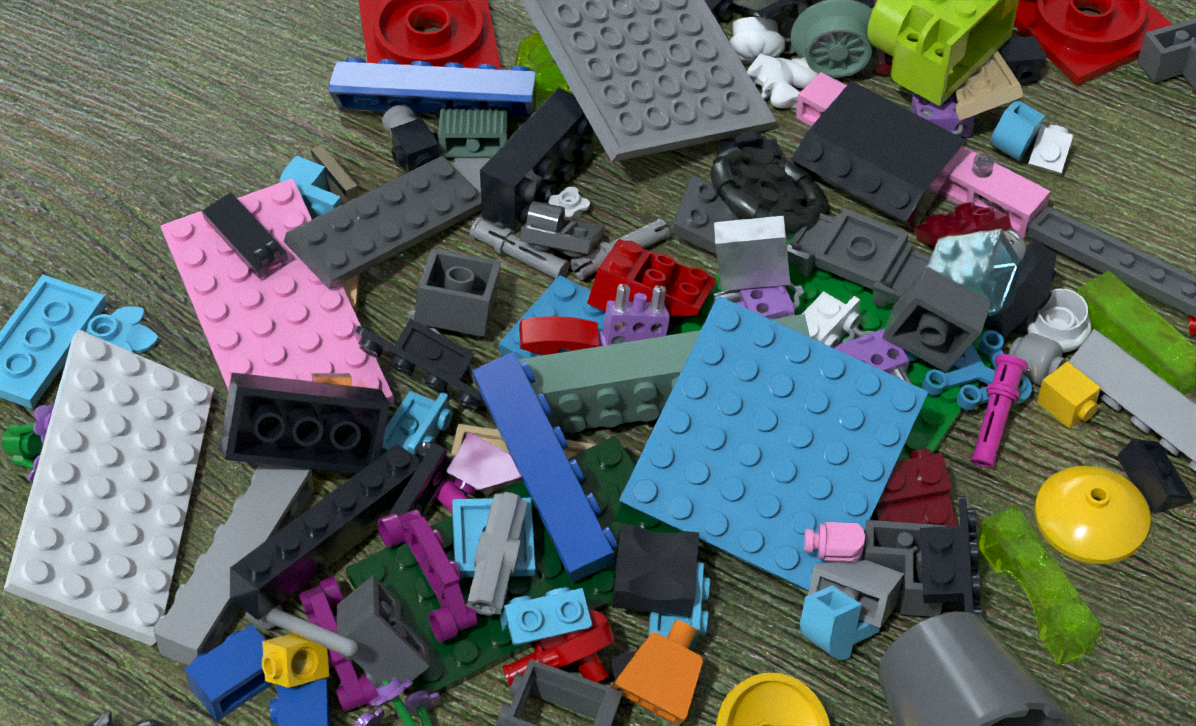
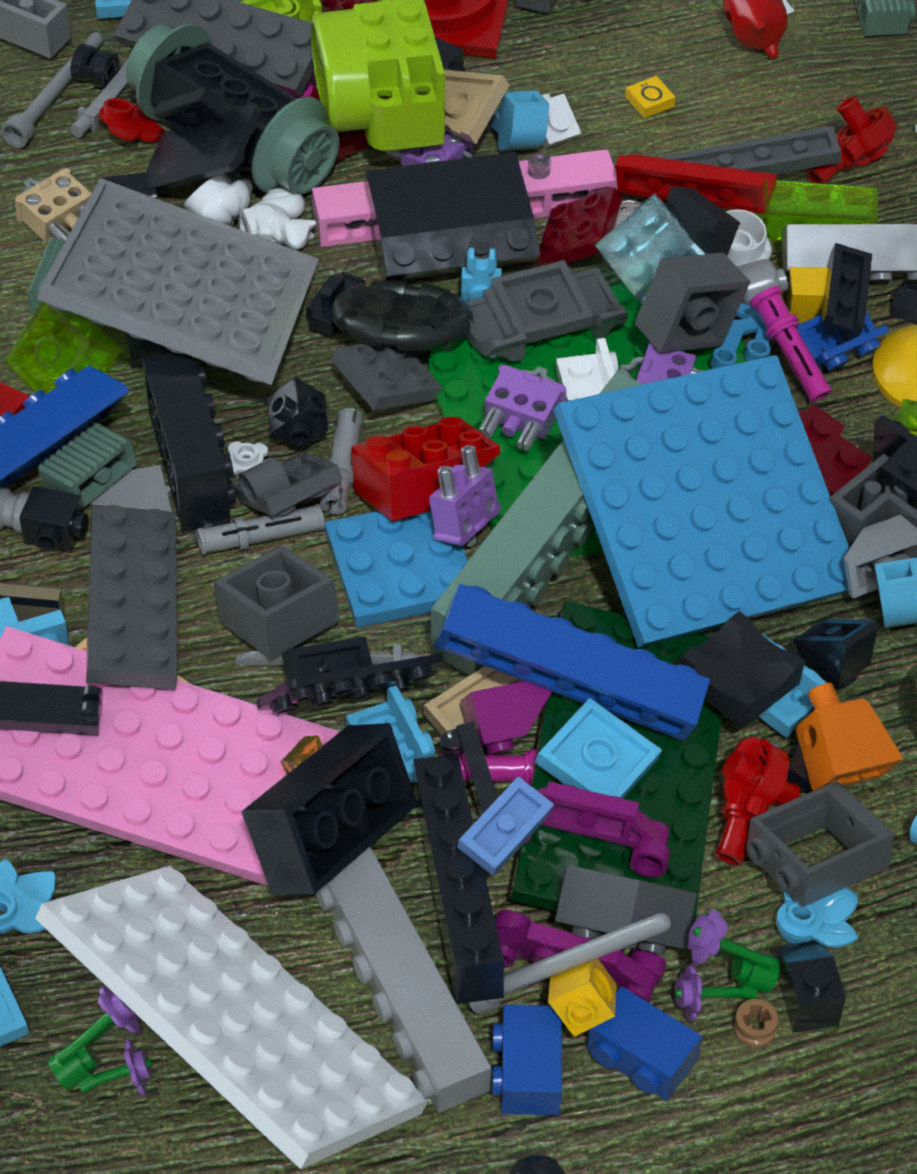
camera: 50 degrees left, 0 degrees up
light grey piece [467,492,528,616] -> none
medium azure bracket [499,587,592,646] -> none
red slope [519,316,599,355] -> none
flat silver piece [714,216,790,291] -> none
bright pink arm [804,522,865,562] -> none
none -> black brick [268,377,328,451]
none -> medium blue plate [457,776,554,876]
none -> medium azure plate [461,248,501,301]
none -> red fence [615,154,777,214]
none -> yellow tile [625,76,676,118]
none -> black slope [793,619,878,689]
none -> blue bracket [797,311,889,372]
none -> black hinge [821,243,872,342]

